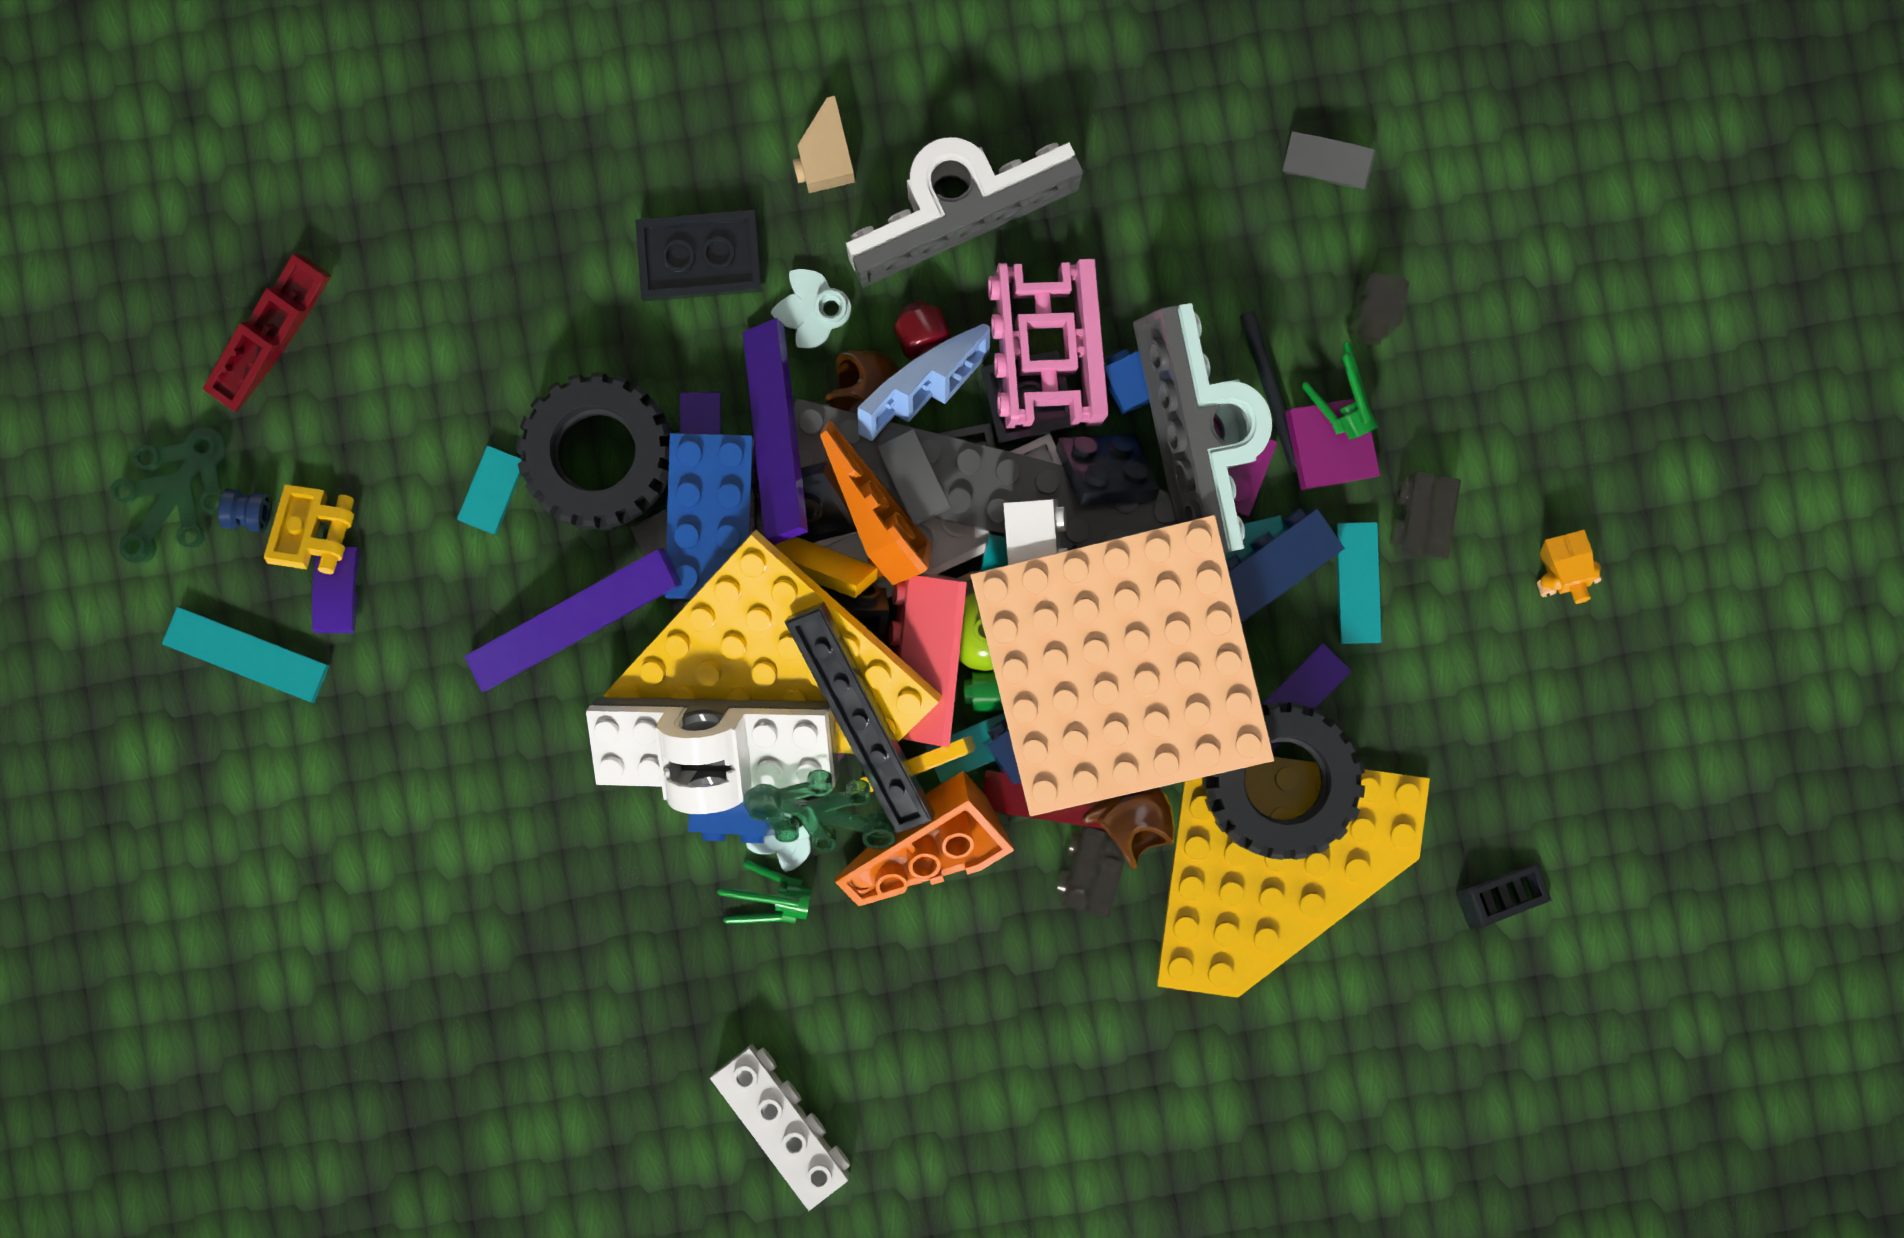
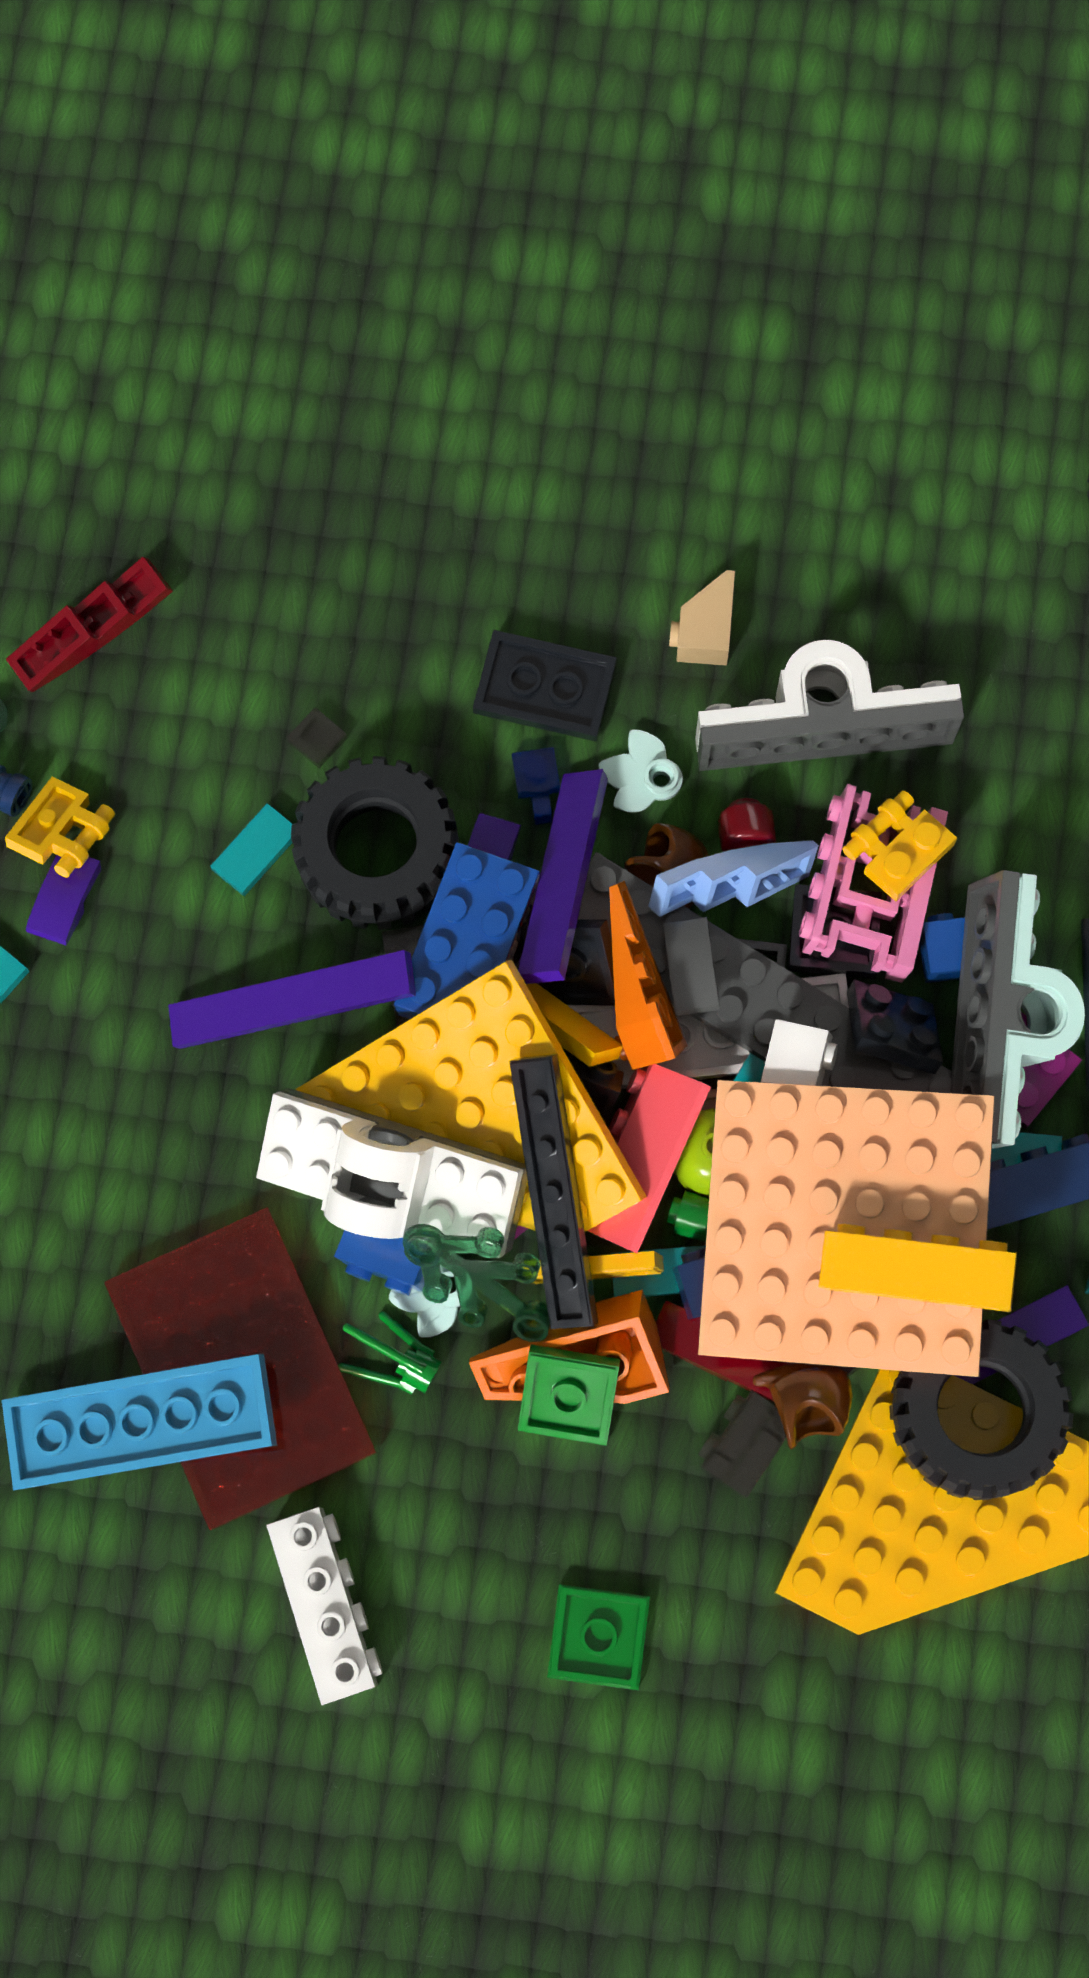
camera: 25 degrees right, 10 degrees down
none -> dark azure plate [2,1354,277,1490]
none -> clear red plate [104,1207,377,1531]
none -> clear smoke tile [287,707,348,768]
none -> clear blue plate [512,747,560,825]
none -> tile [518,1344,620,1446]
none -> green tile [547,1584,650,1691]
none -> yellow brick [819,1224,1017,1312]
none -> yellow plate [842,790,957,902]

